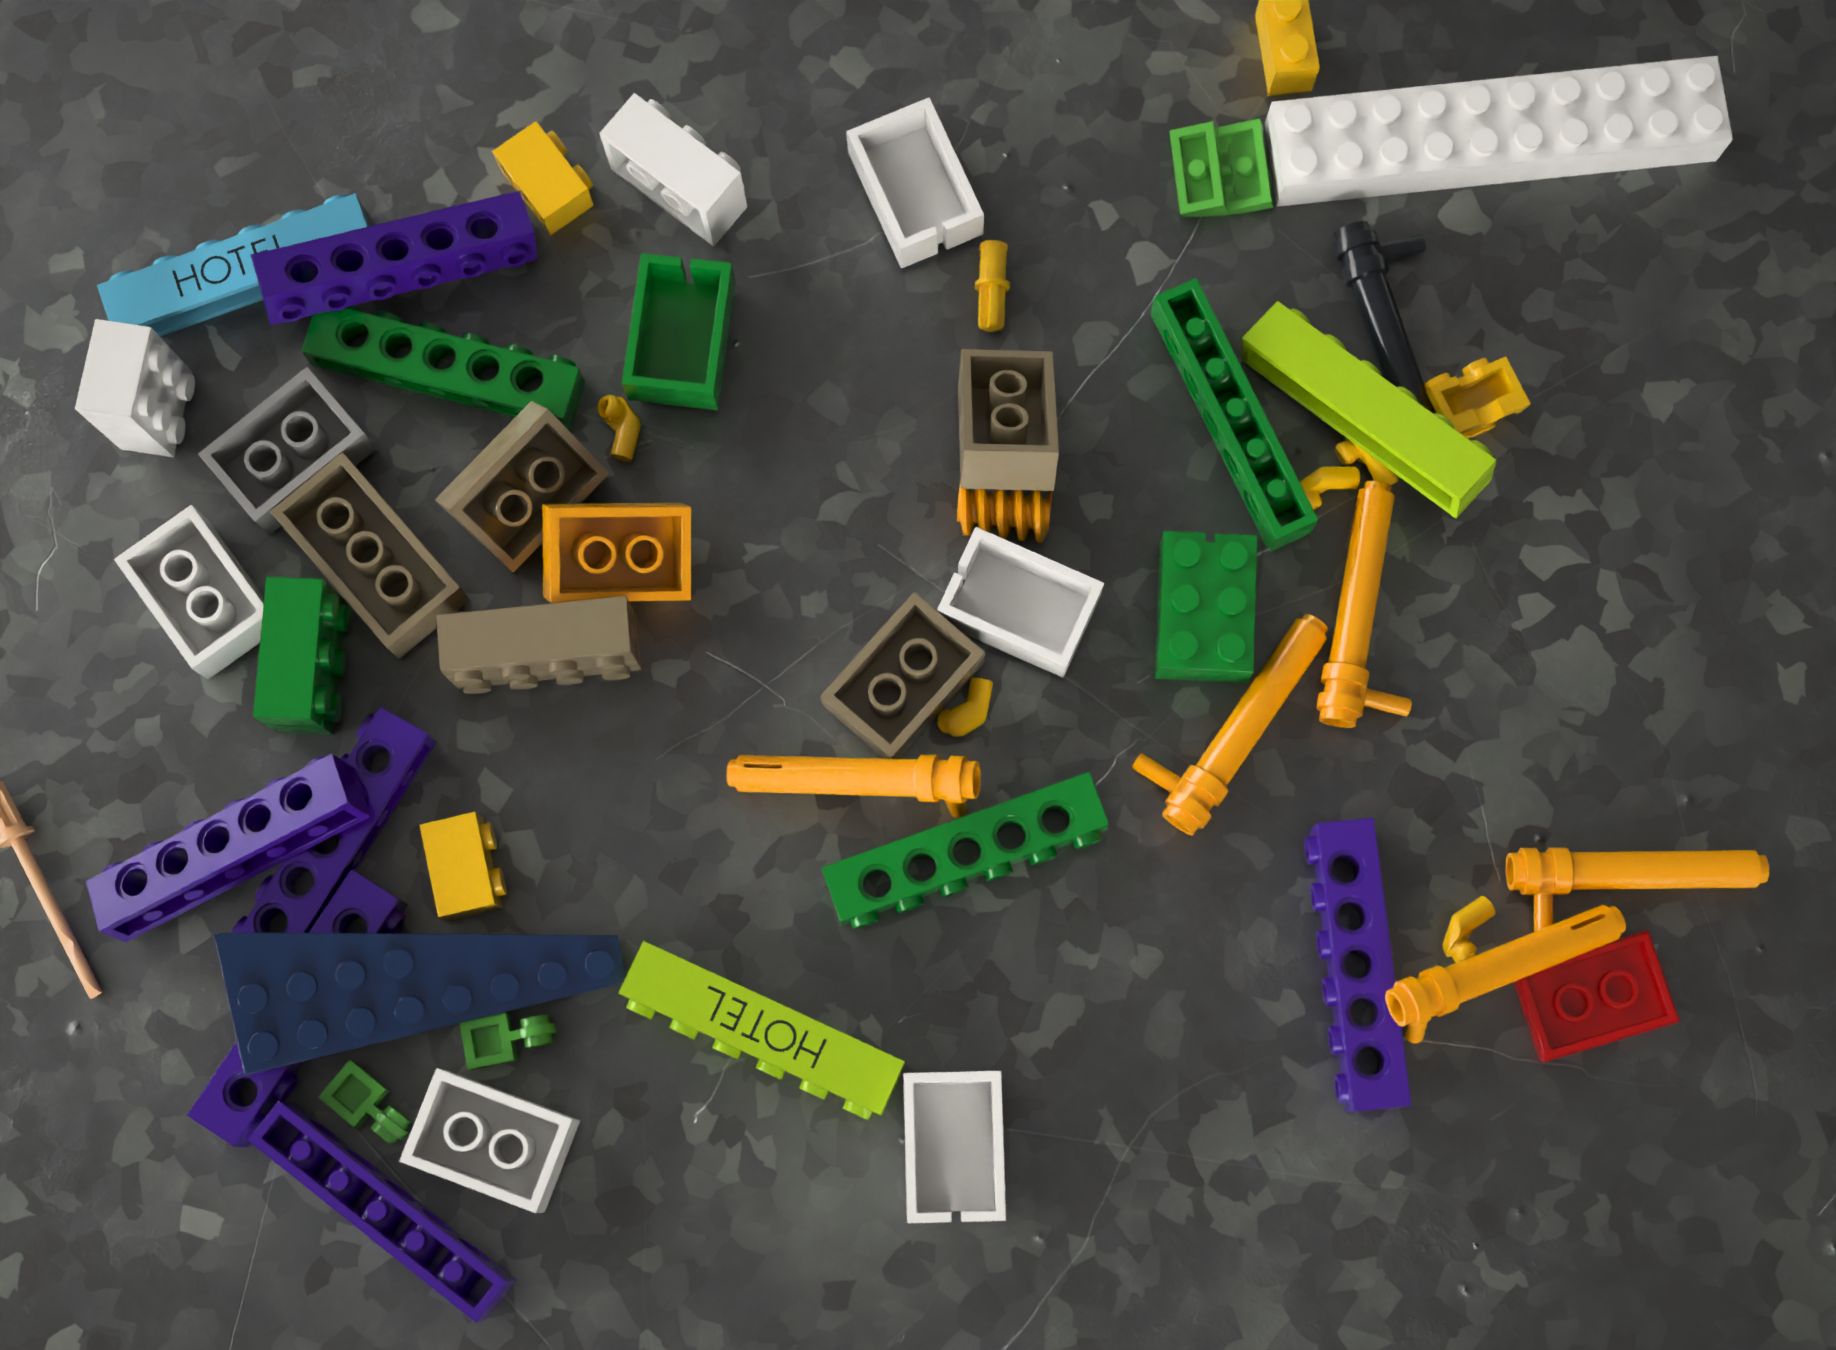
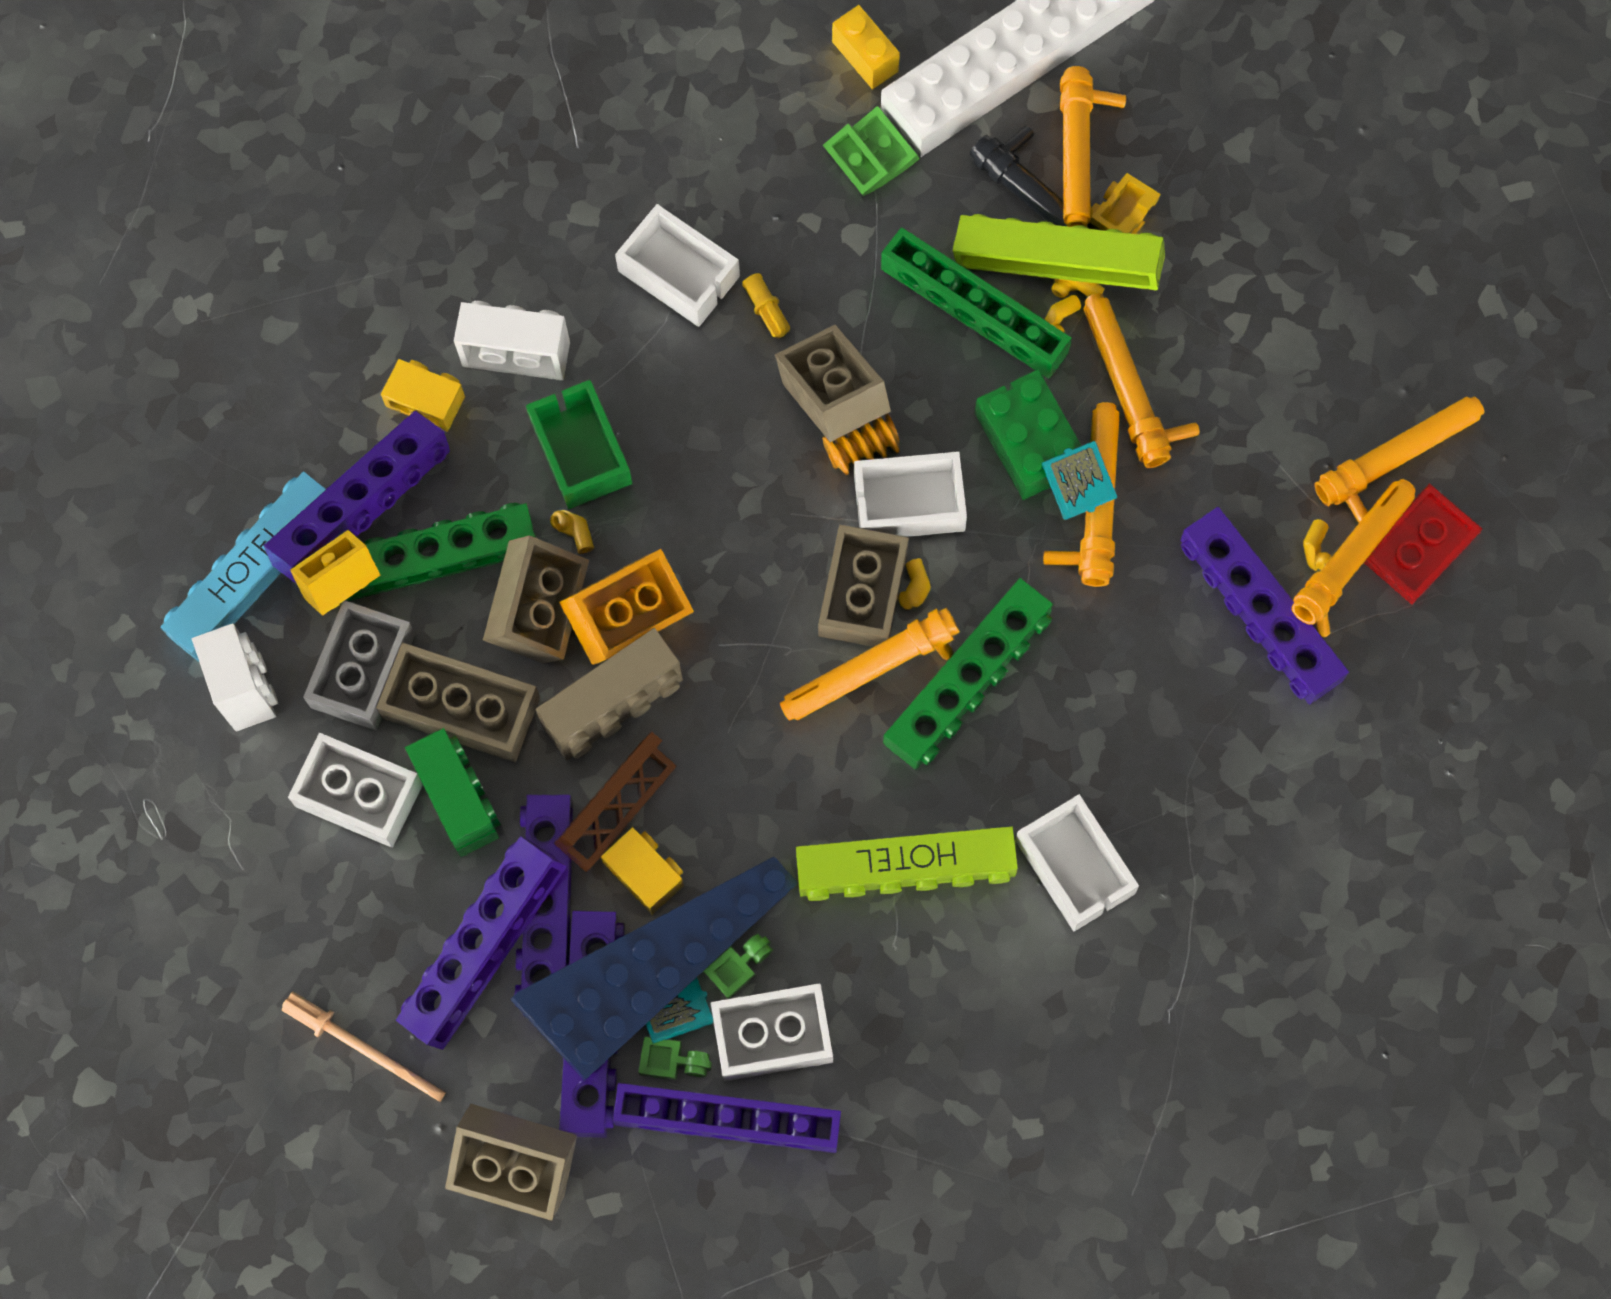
camera: 30 degrees left, 5 degrees down
none -> yellow brick [290,530,381,616]
none -> dark tan brick [445,1103,577,1221]
none -> reddish brown fence [553,732,677,872]
none -> piece [646,977,714,1044]
none -> piece [1041,441,1118,520]
none -> light orange cylinder [1060,66,1126,227]

